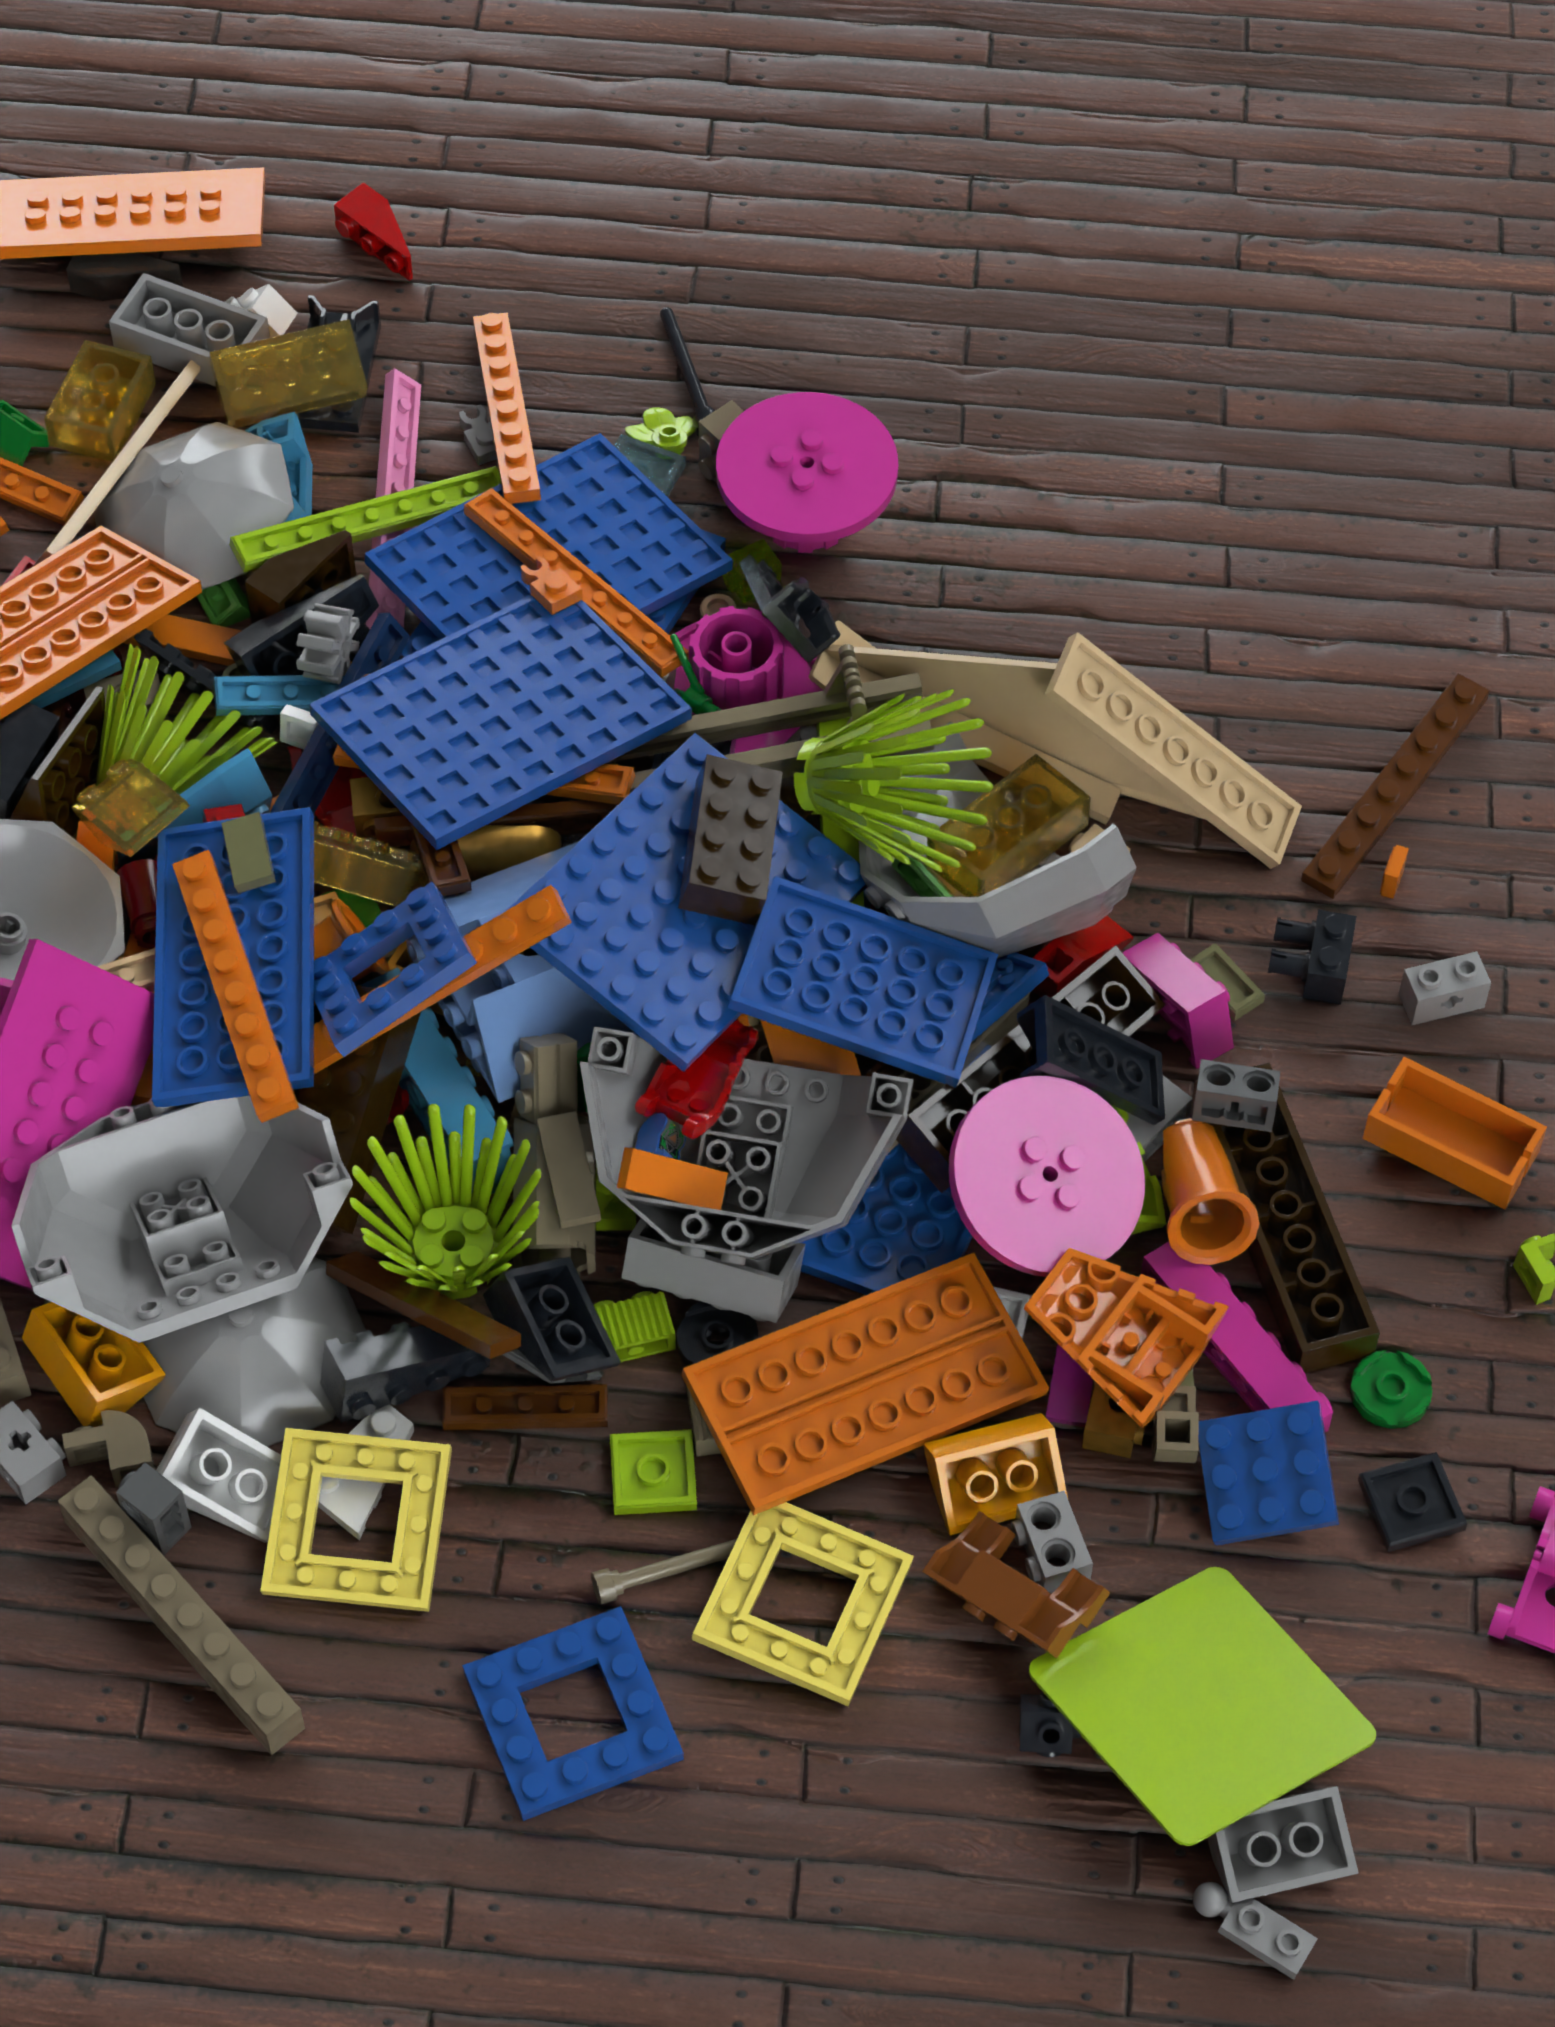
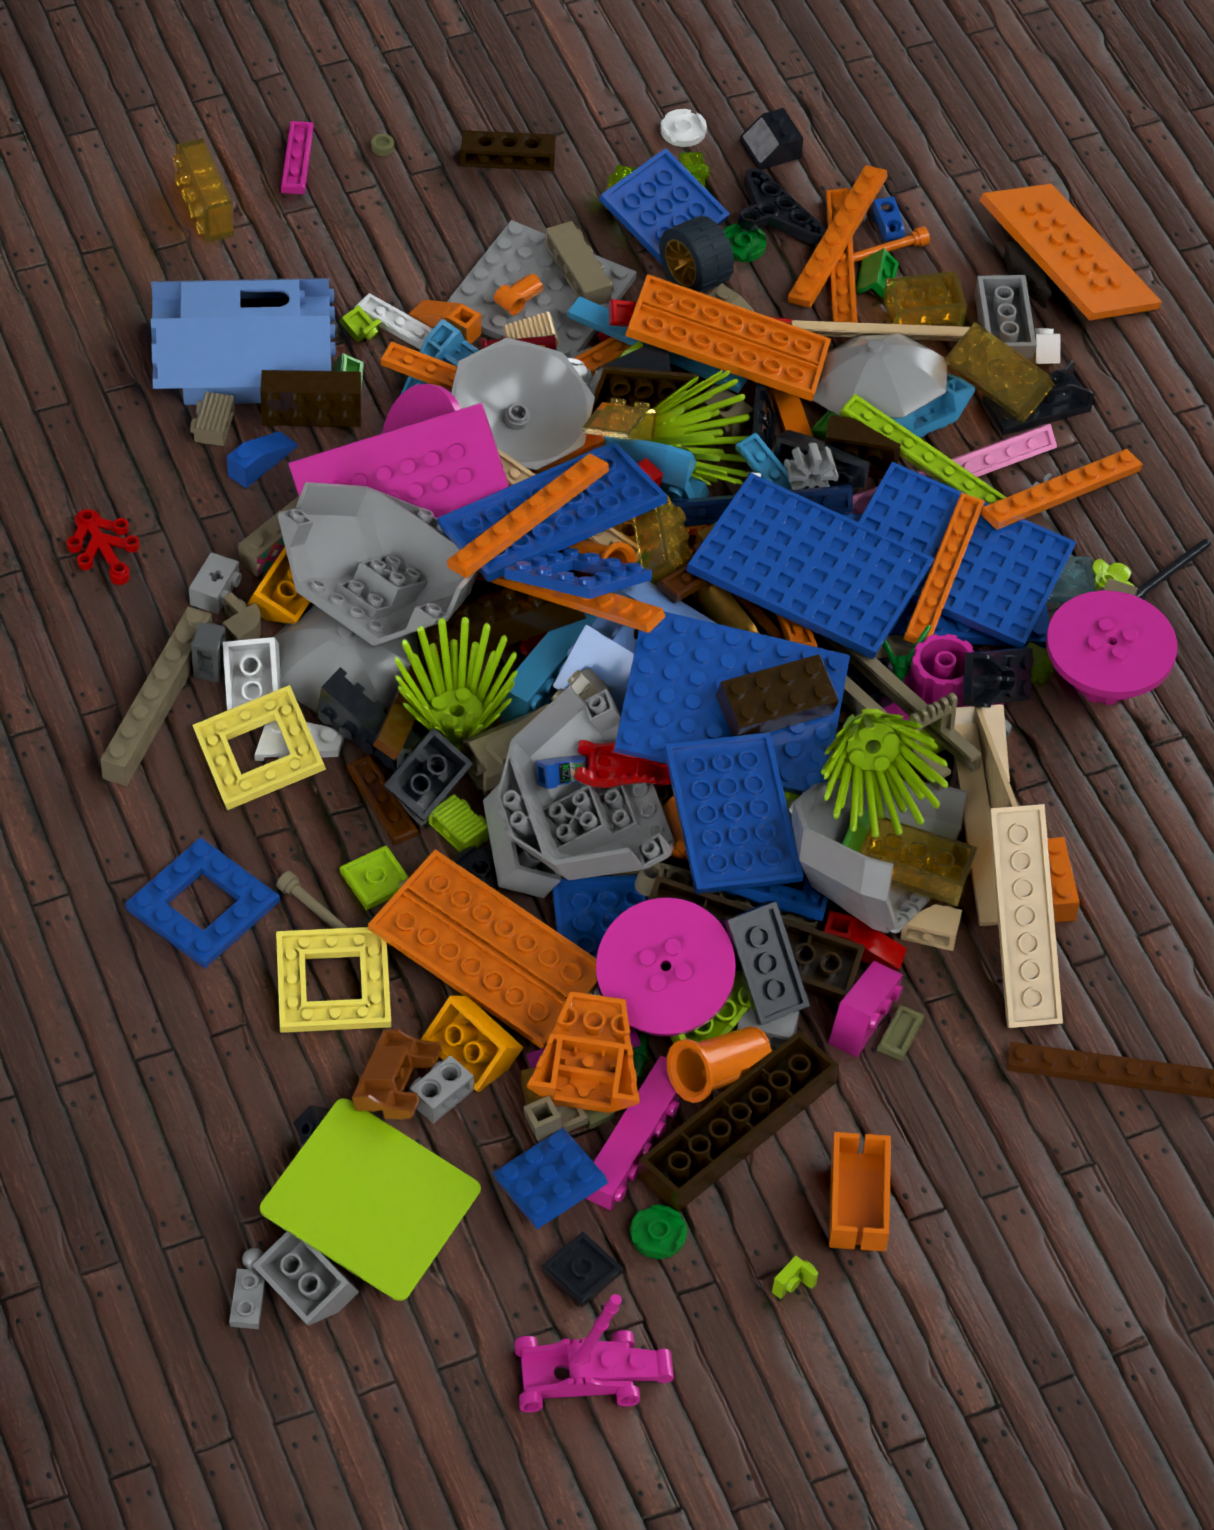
camera: 60 degrees right, 5 degrees down
olive tile [221,812,276,893] -> none
red slope [334,182,413,281] -> none
orange plate [521,557,583,615] -> none
orange tile [617,1147,728,1210] -> none
dark grey brick [1192,1059,1281,1132] -> none
black brick [1268,909,1357,1005] -> none
orange tile [1380,845,1409,899] -> none
light grey brick [1399,951,1491,1025] -> none

